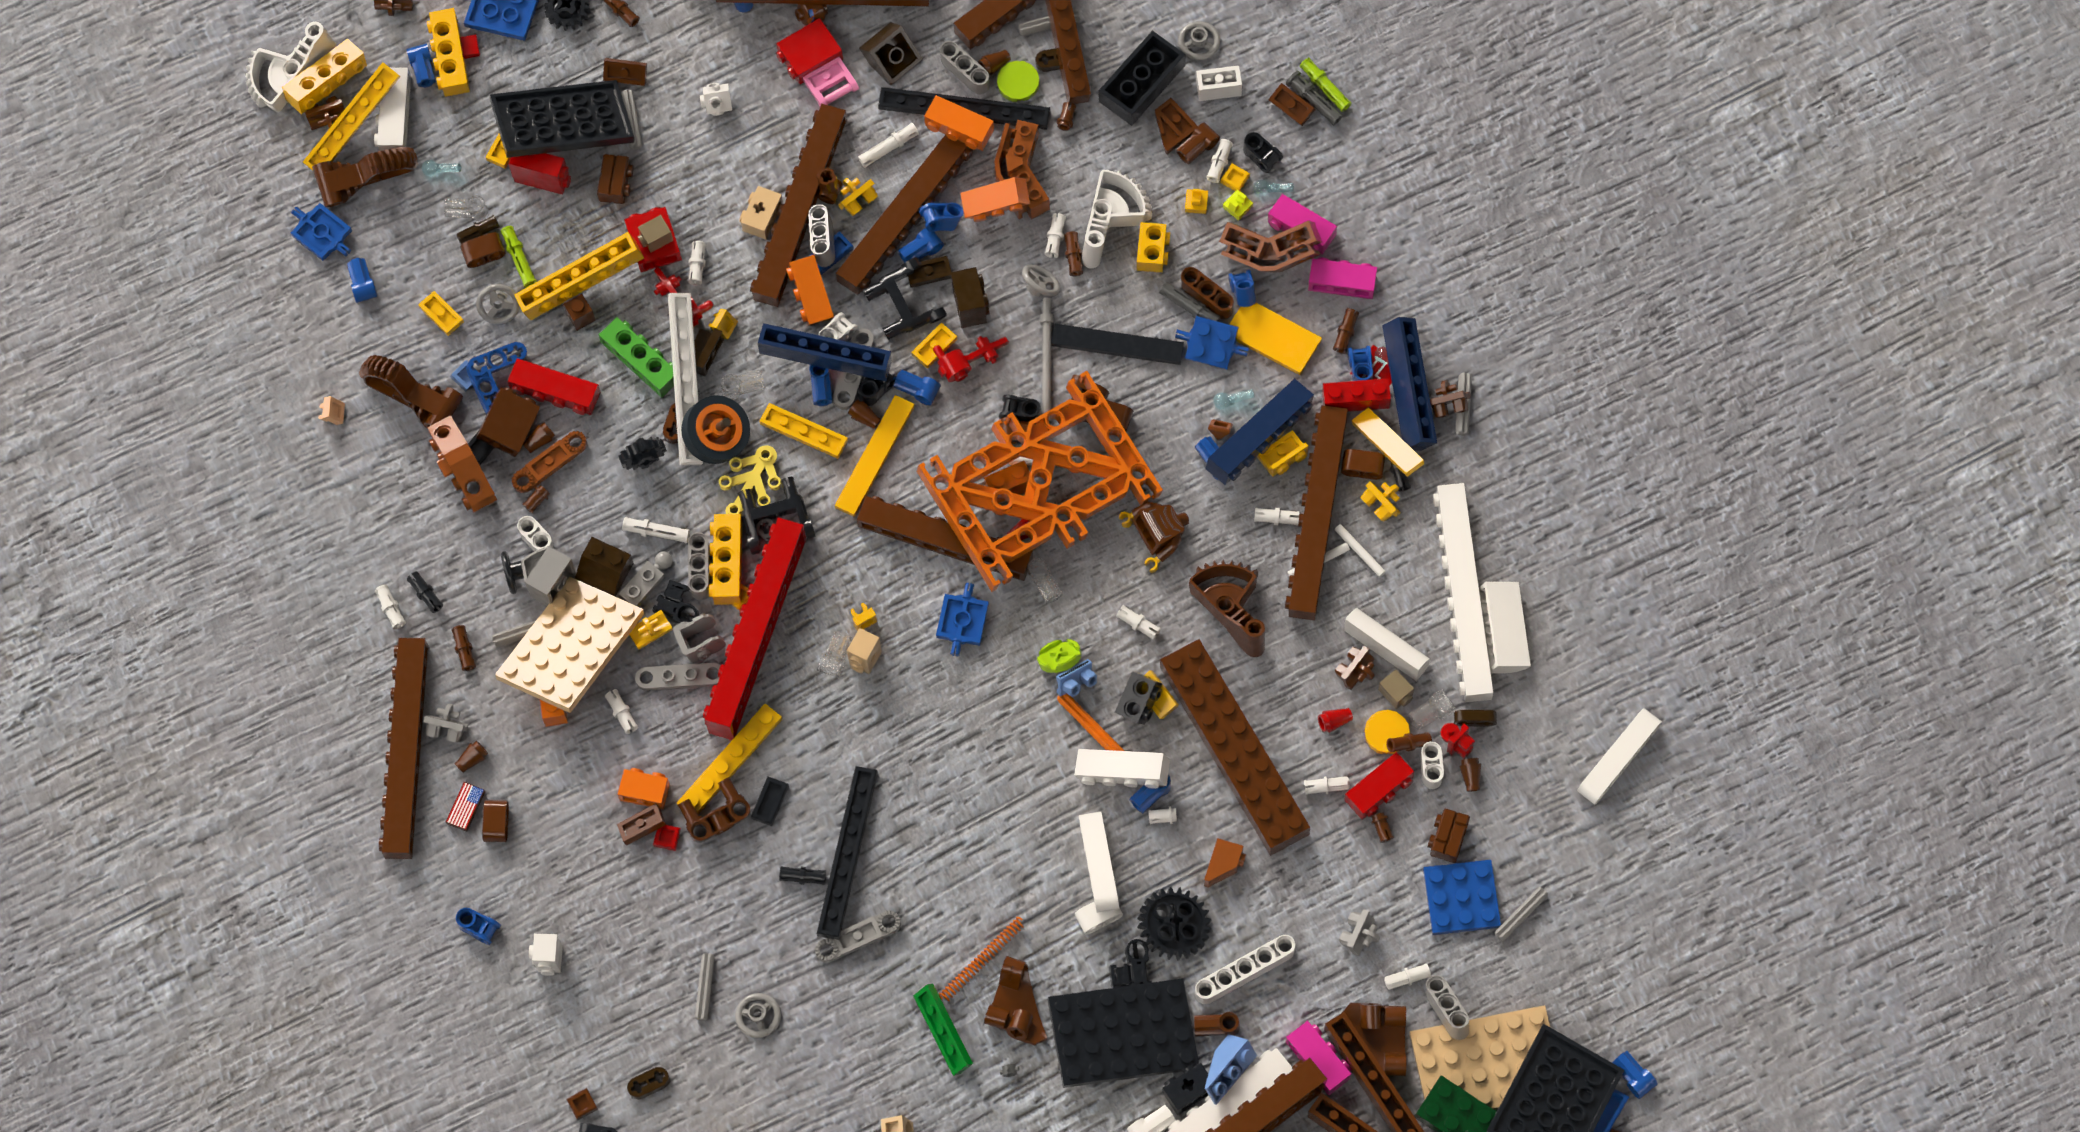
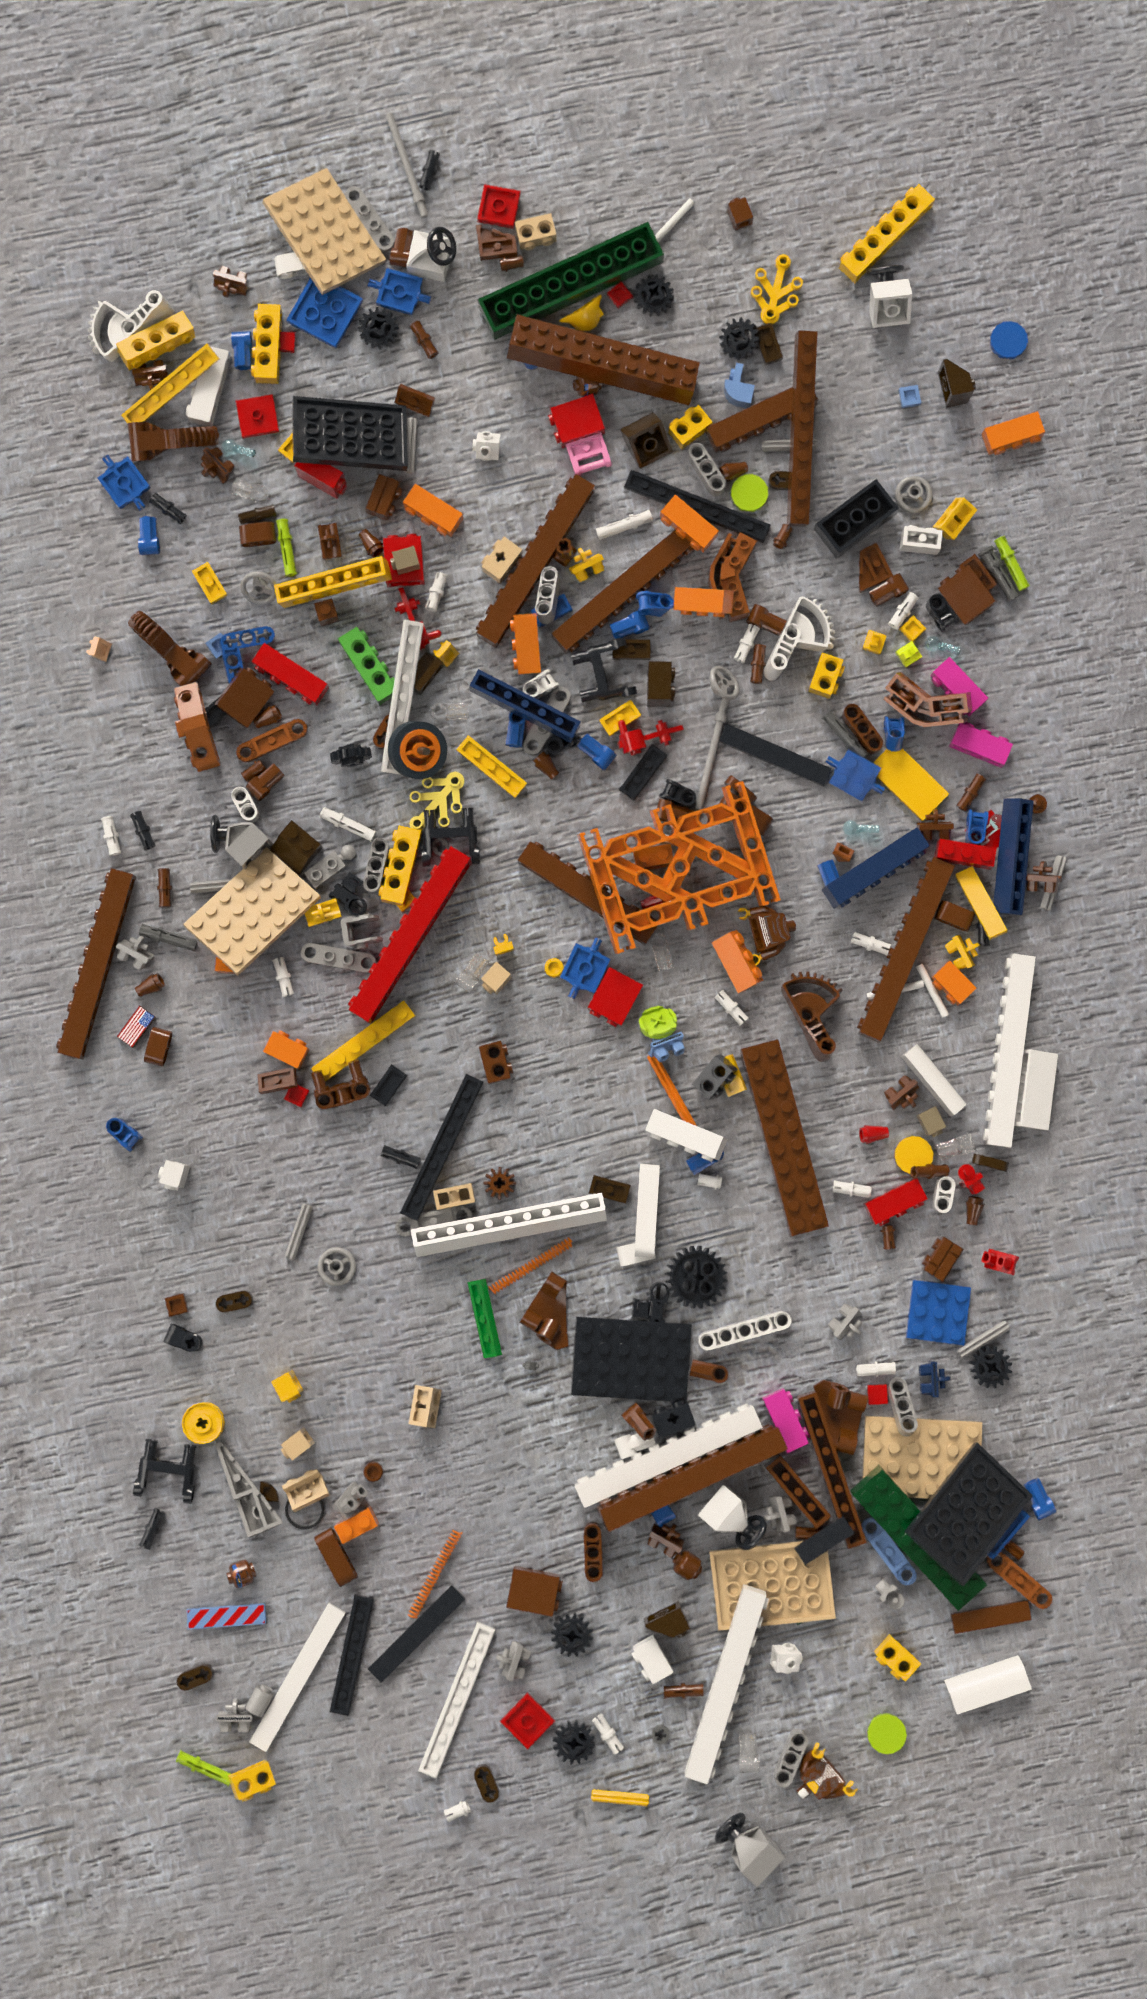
camera: 10 degrees right, 15 degrees up
yellow tile [835,395,915,517] -> none
dark orange slope [1204,838,1246,887] -> none
medium blue slope [1205,1034,1257,1105] -> none
yellow bracket [1257,430,1309,477] -> none
white beam [1577,708,1662,805] -> none
none -> dark grey pin [139,924,198,952]
none -> black pin [149,493,187,524]
none -> reddish brown hips [201,447,235,484]
none -> red plate [235,394,279,439]
none -> reddish brown piece [245,763,285,801]
none -> reddish brown hips [318,523,342,560]
none -> reddish brown cone [358,529,384,558]
none -> orange brick [403,484,464,537]
none -> white brick [411,1193,607,1257]
none -> tan brick [433,1183,476,1210]
none -> reddish brown brick [479,1041,514,1084]
none -> reddish brown gear [483,1167,516,1200]
none -> yellow tile [544,958,564,978]
none -> red brick [587,967,643,1028]
none -> dark brown plate [589,1175,631,1204]
none -> black tile [619,744,668,801]
none -> reddish brown piece [621,1402,657,1441]
none -> yellow brick [668,405,713,450]
none -> orange brick [711,930,764,993]
none -> reddish brown piece [746,604,787,636]
none -> red tile [867,1384,888,1405]
none -> reddish brown hips [917,809,954,840]
none -> dark blue hips [918,1361,951,1398]
none -> orange brick [931,961,976,1006]
none -> yellow brick [933,498,977,540]
none -> reddish brown brick [938,565,997,625]
none -> black gear [969,1346,1013,1388]
none -> red hips [981,1249,1019,1275]
none -> reddish brown tile [1029,794,1047,814]

